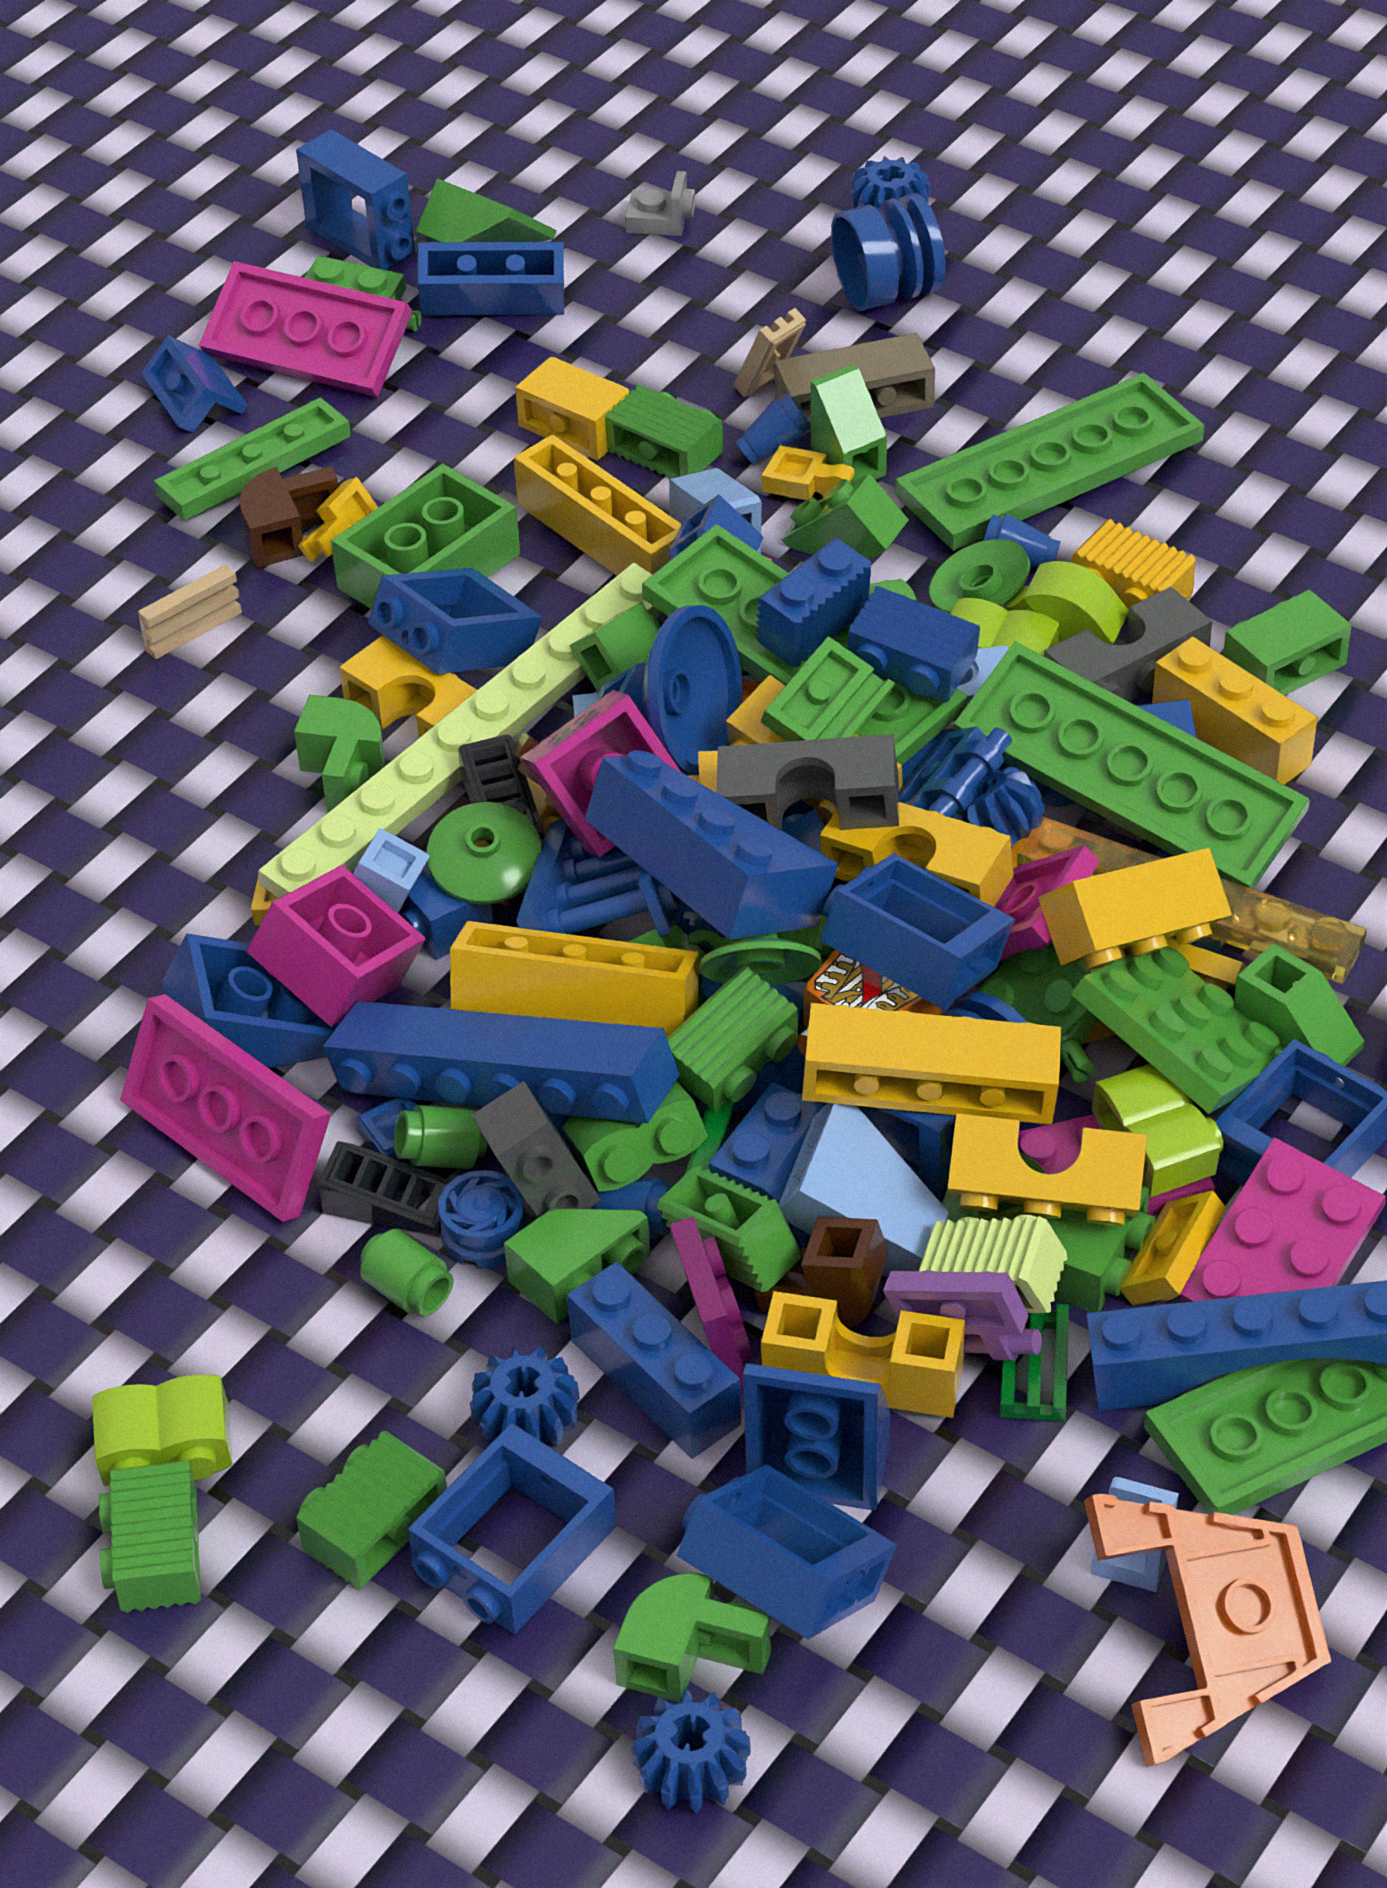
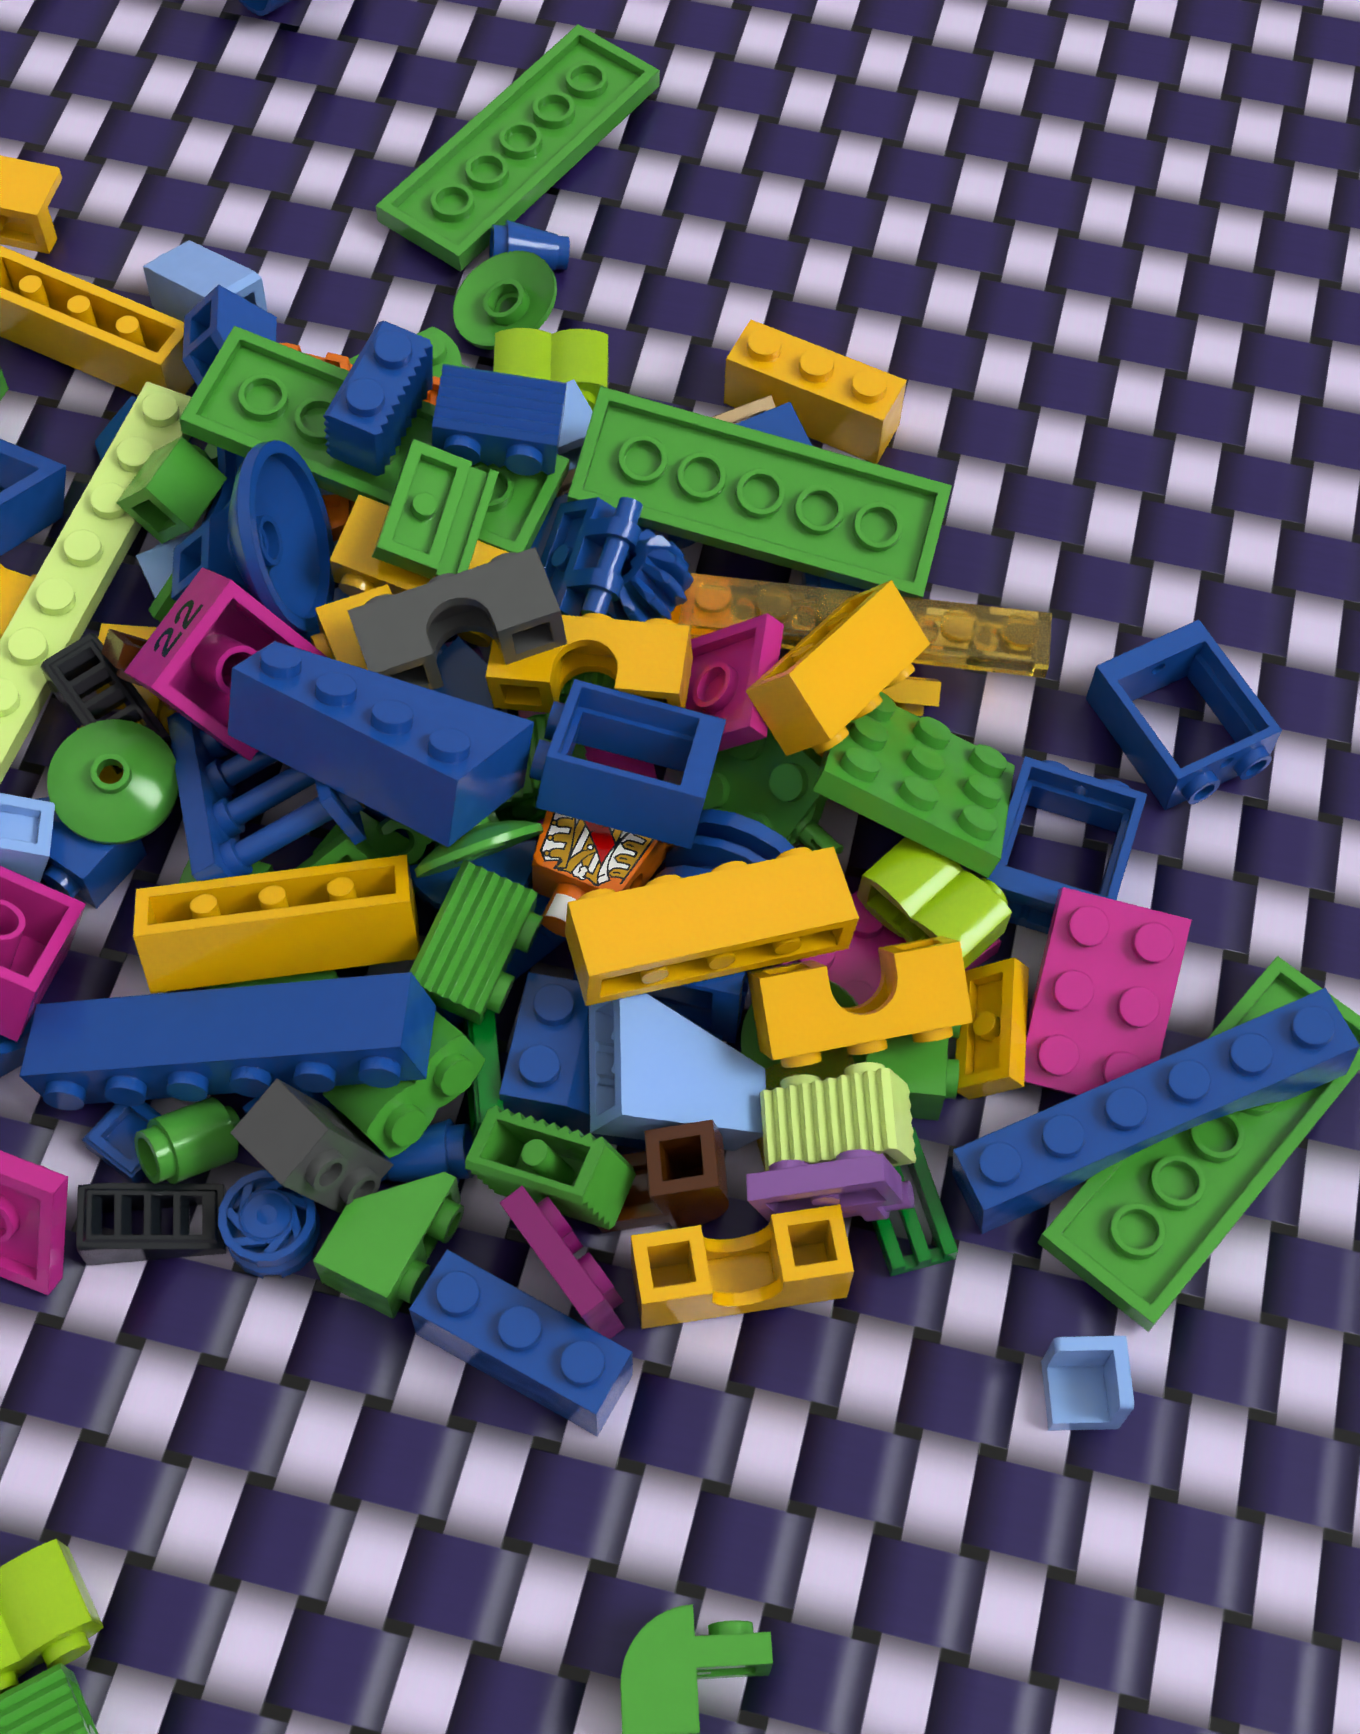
camera: 25 degrees left, 15 degrees up
bright green brick [296,1431,447,1589] -> none
bright green brick [360,1229,454,1316] -> none
blue window [408,1423,617,1635] -> none
blue gear [470,1345,580,1447] -> none
bright green brick [605,384,723,479] -> none
blue window [677,1465,897,1640] -> none
tan tile [733,308,806,398] -> none
blue cone [736,394,811,465] -> none
blue slope [743,1363,890,1511] -> none
yellow plate [761,445,855,500] -> none
dark tan brick [774,333,935,433] -> none
bright green slope [781,473,909,560] -> none
slope [810,363,887,484] -> none
lime brick [1004,561,1129,644] -> none
dark grey arch [1044,587,1212,702] -> none
yellow brick [1072,519,1196,616] -> none
wing [1084,1494,1331,1767] -> none
bright green brick [1223,589,1352,696] -> none
bright green slope [1234,943,1364,1067] -> none

